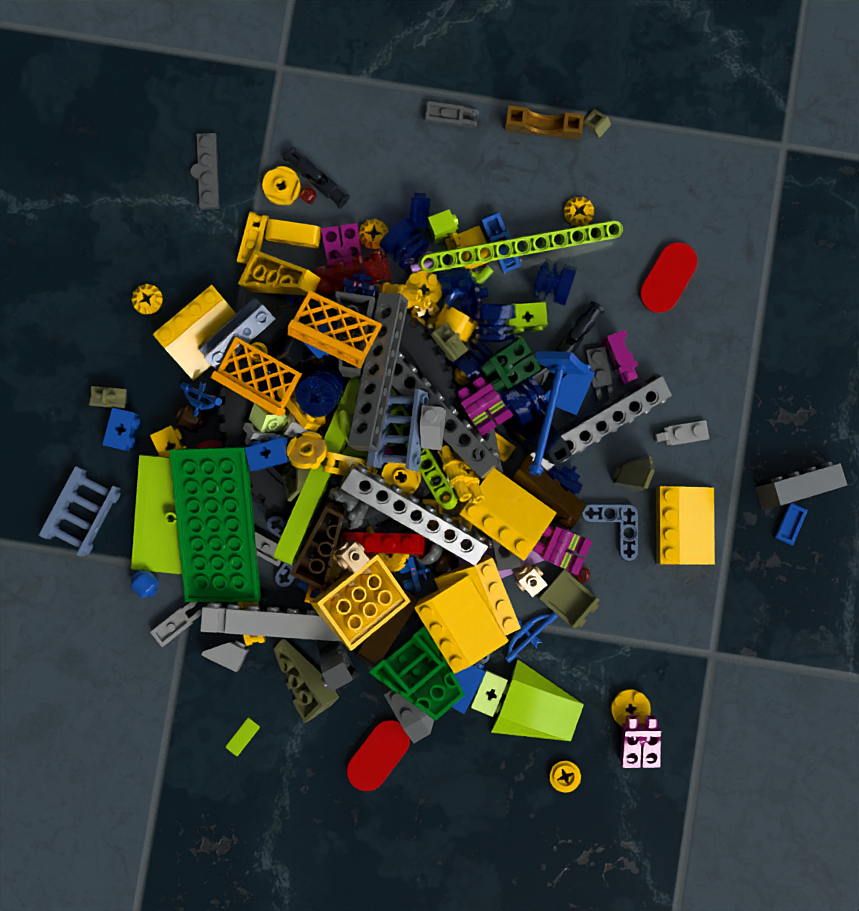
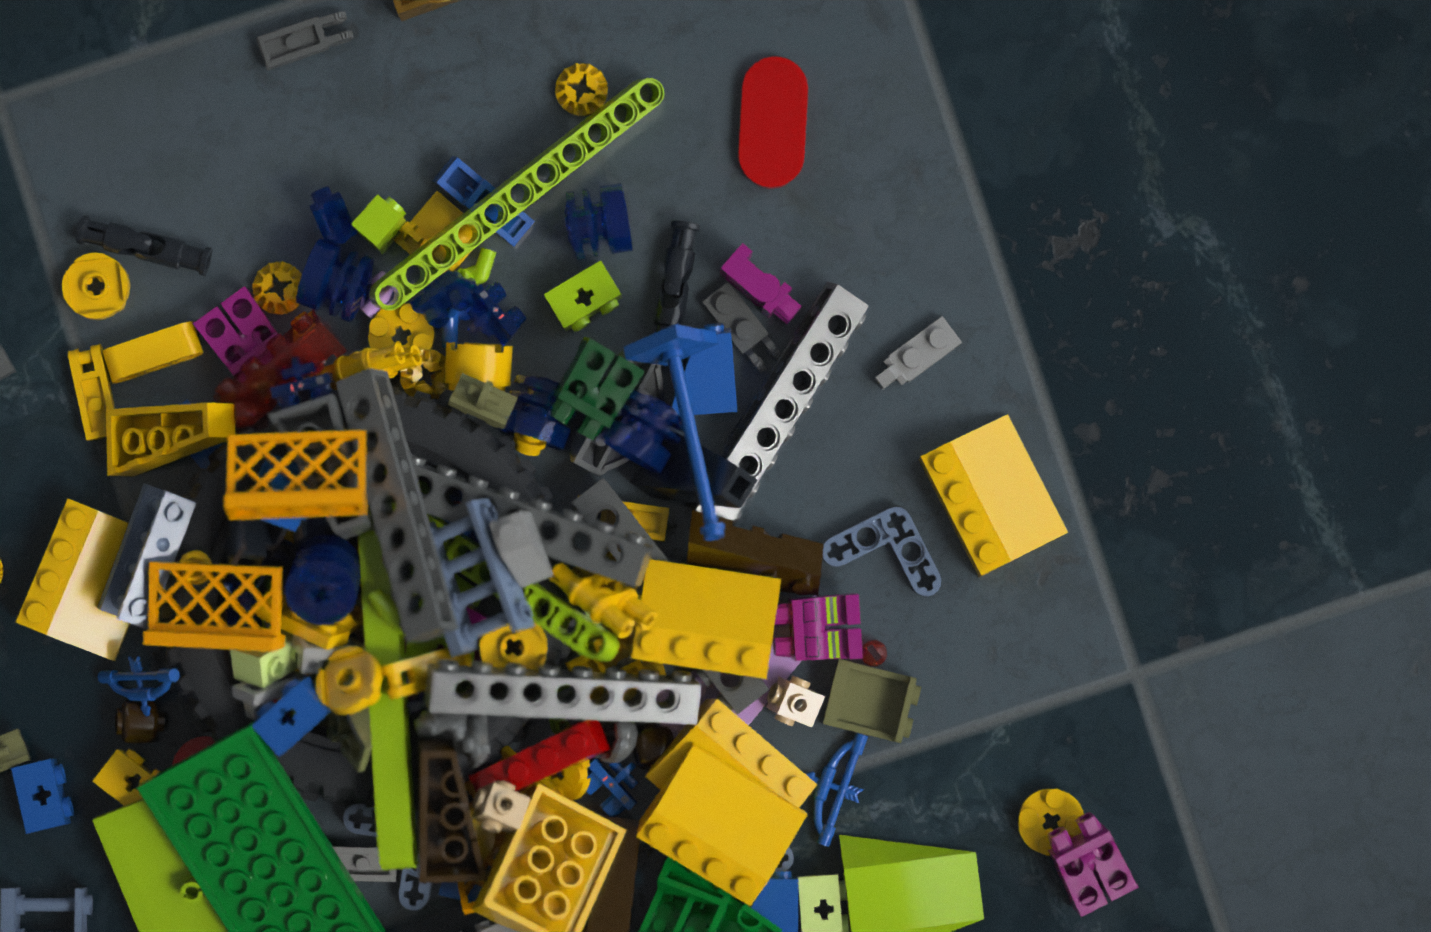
camera: 20 degrees left, 0 degrees up
clear red hinge [300,188,316,205] -> none
magenta hips [457,377,513,436] -> none
clear blue wheel [476,304,516,342] -> none
clear blue hips [549,465,583,495] -> none
olive wedge [613,454,655,492] -> none
dark grey wedge [755,462,847,509] -> none
blue tile [774,502,808,545] -> none

